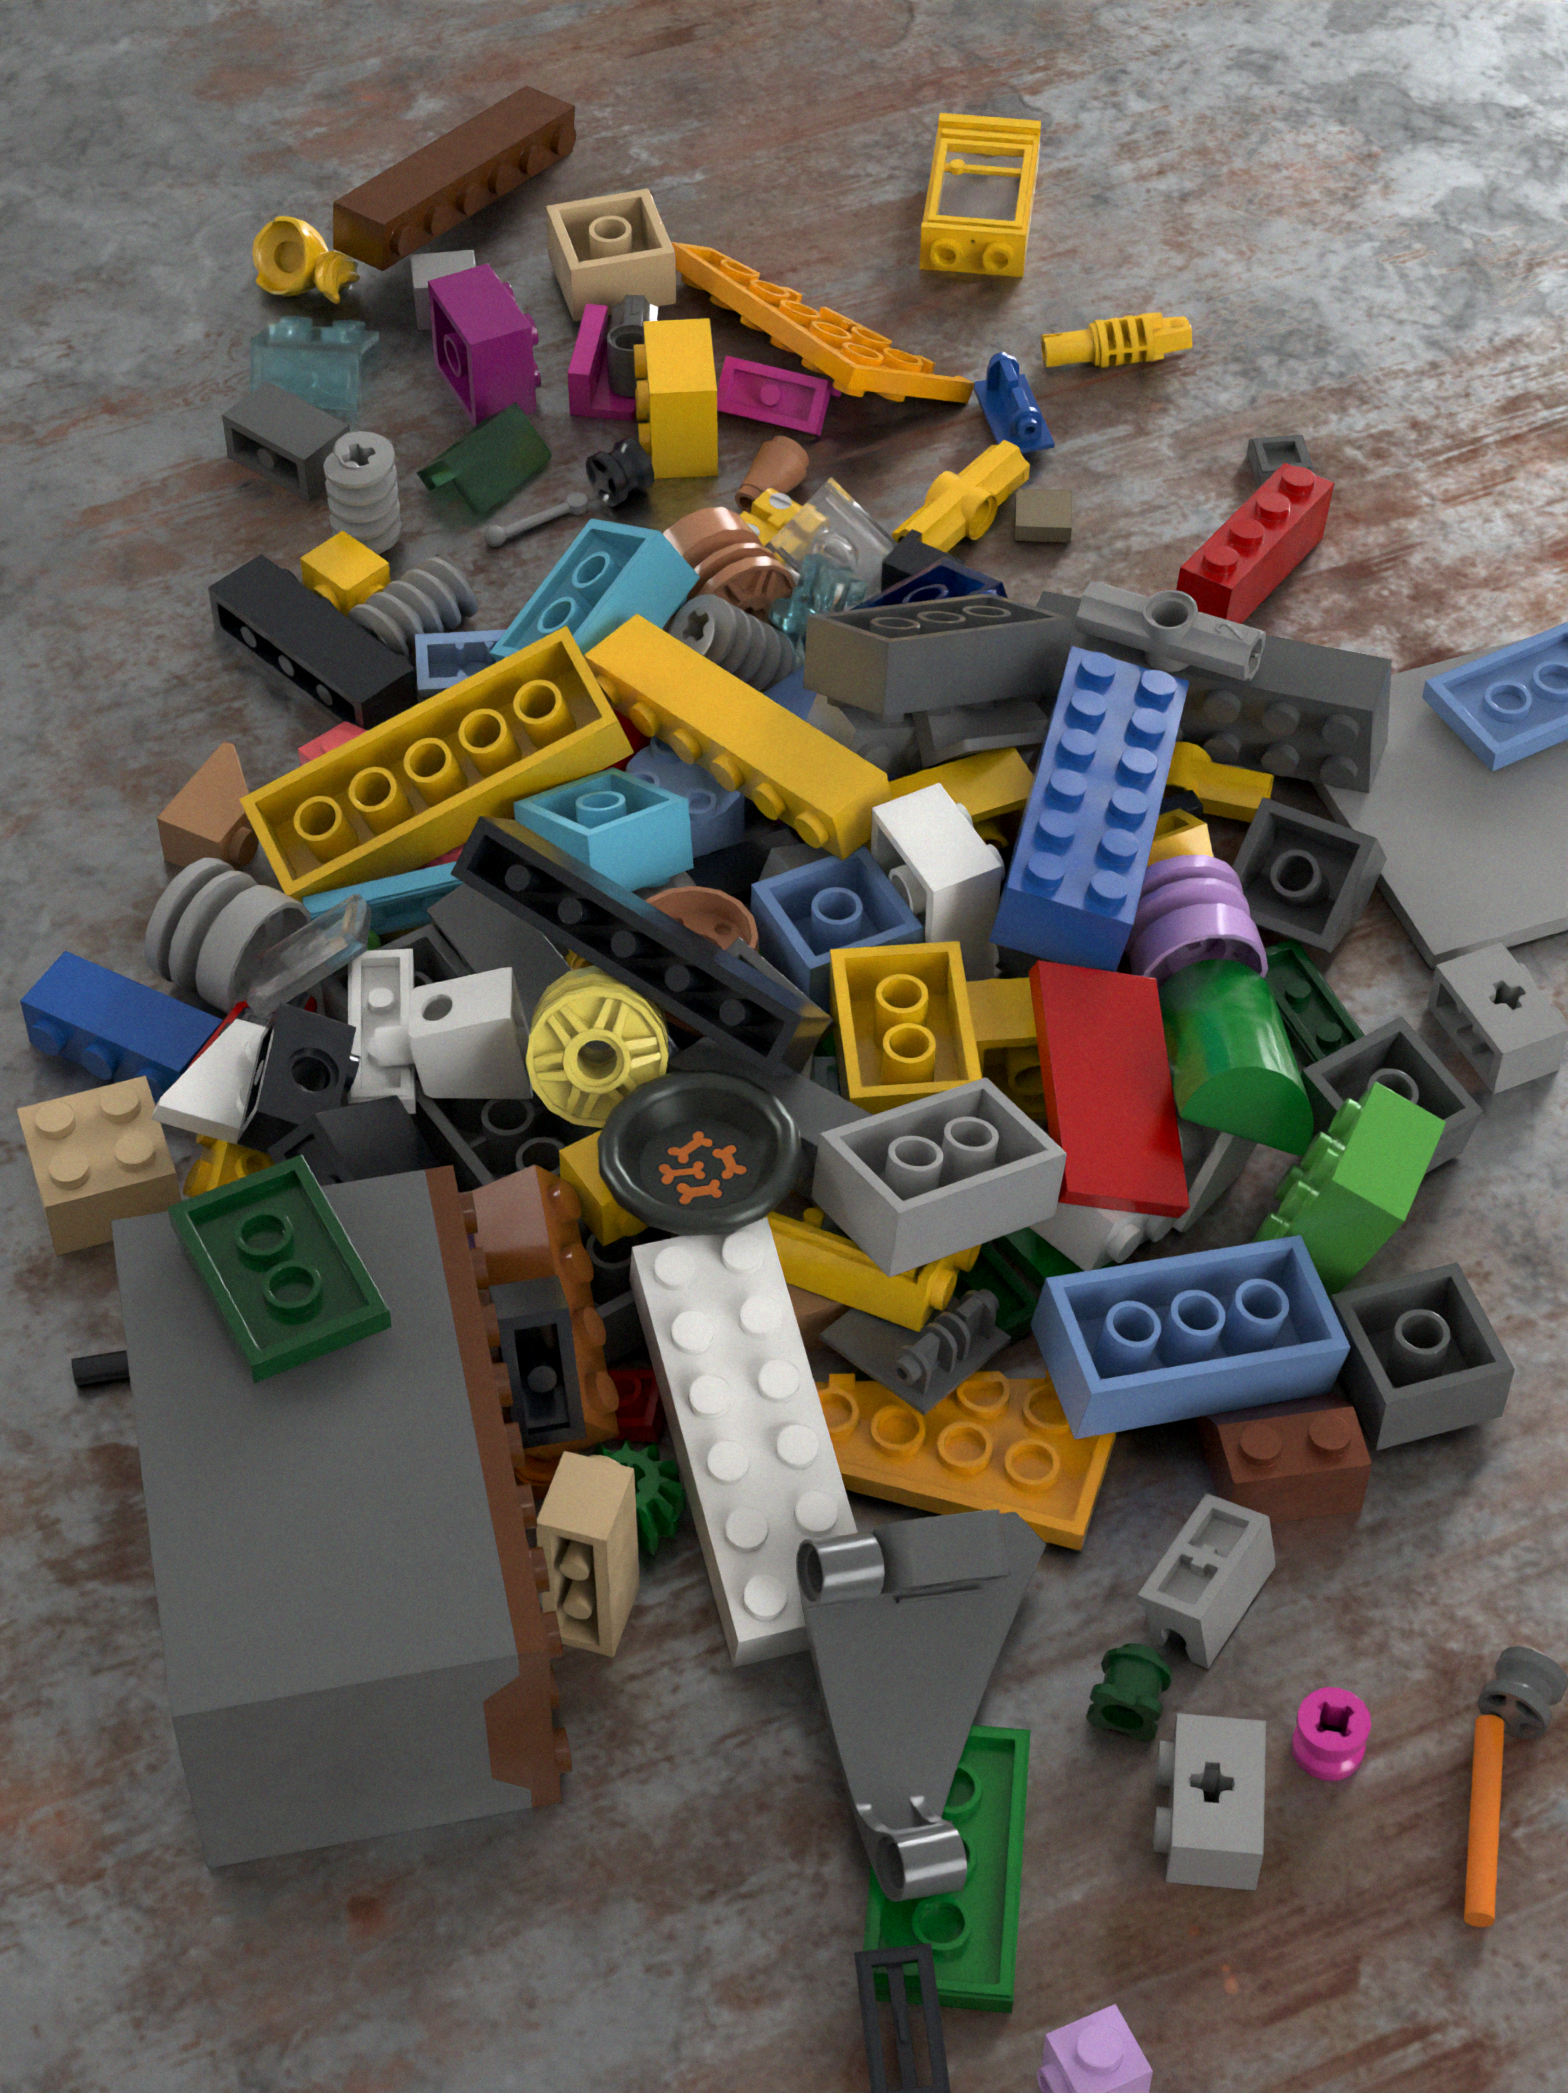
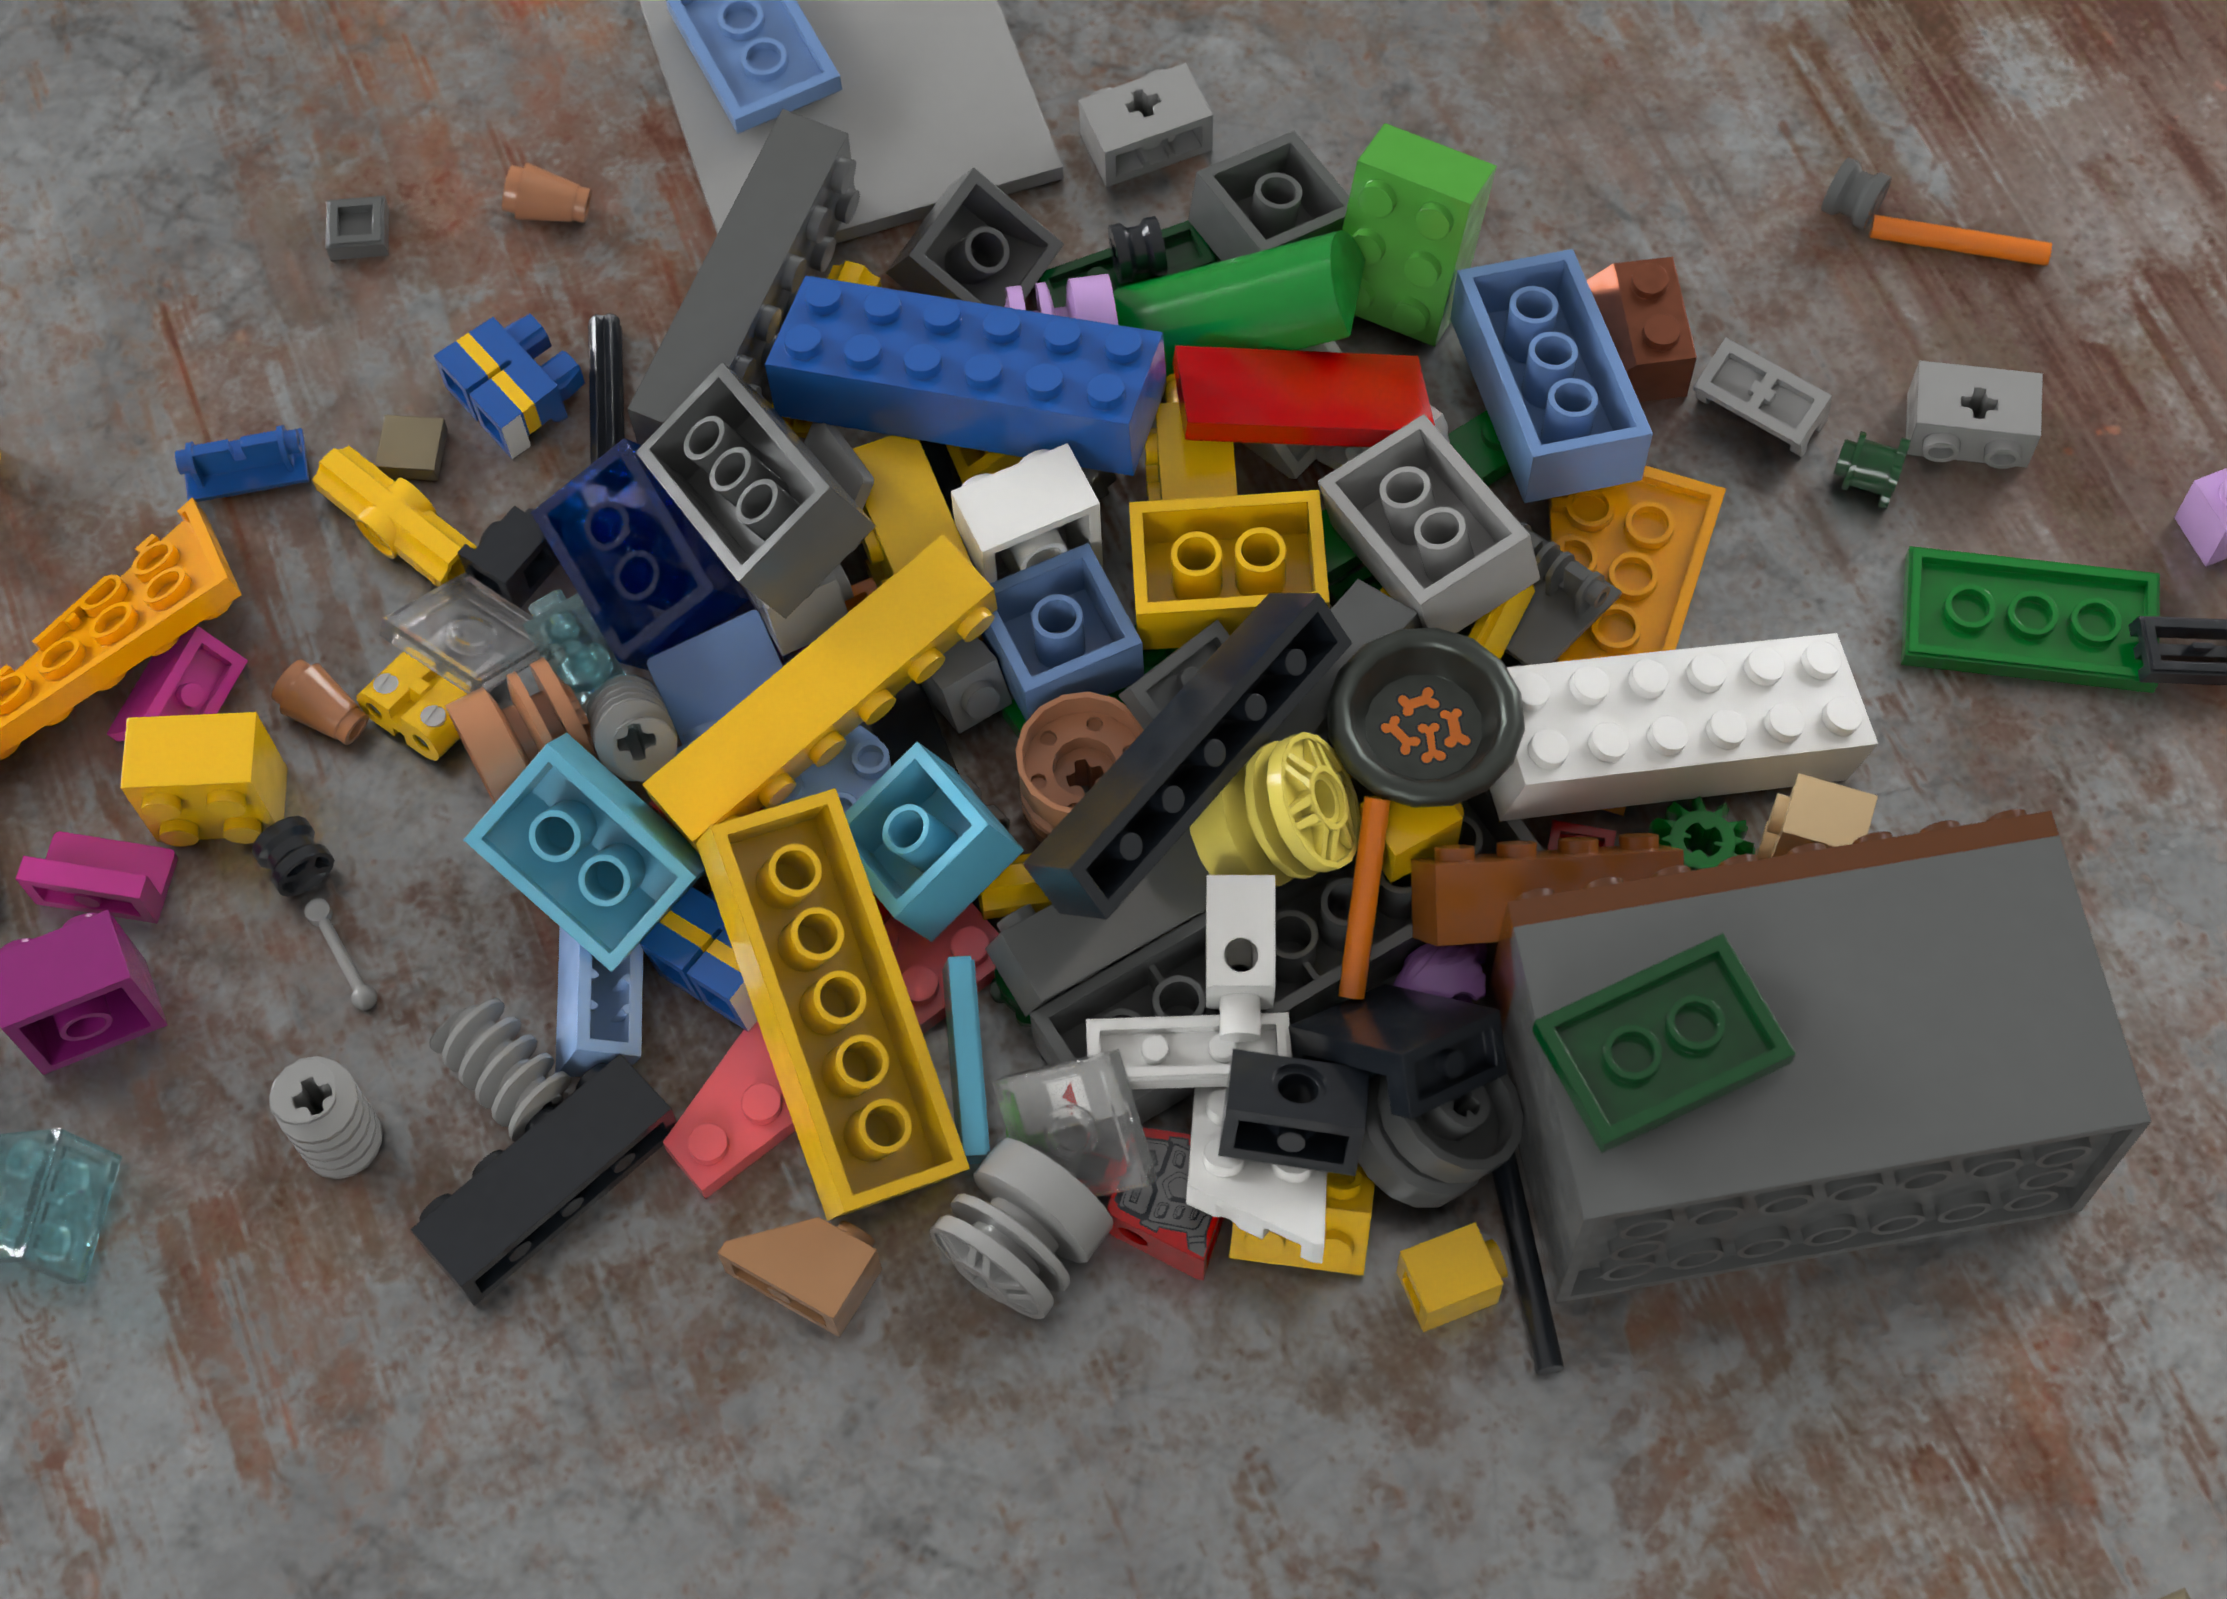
camera: 85 degrees left, 15 degrees up
tan brick [17,1075,182,1256] -> none
blue brick [20,951,223,1103] -> none
dark grey brick [222,381,350,502] -> none
yellow brick [300,530,391,618] -> none
clear green panel [416,401,552,515] -> none
black slope [488,1275,586,1449] -> none
dark grey piece [607,295,659,397] -> none
dark grey panel [796,1510,1046,1902] -> none
yellow hinge [1041,312,1192,369] -> none
light grey piece [1076,581,1266,681] -> none
red brick [1176,463,1335,624] -> none
dark pink wheel [1291,1687,1371,1781] -> none
dark grey brick [1330,1262,1515,1451] -> none
none -> blue hips [434,314,585,460]
none -> nougat cone [502,162,592,223]
none -> black wheel [1108,216,1168,284]
none -> orange bar [1338,796,1391,999]

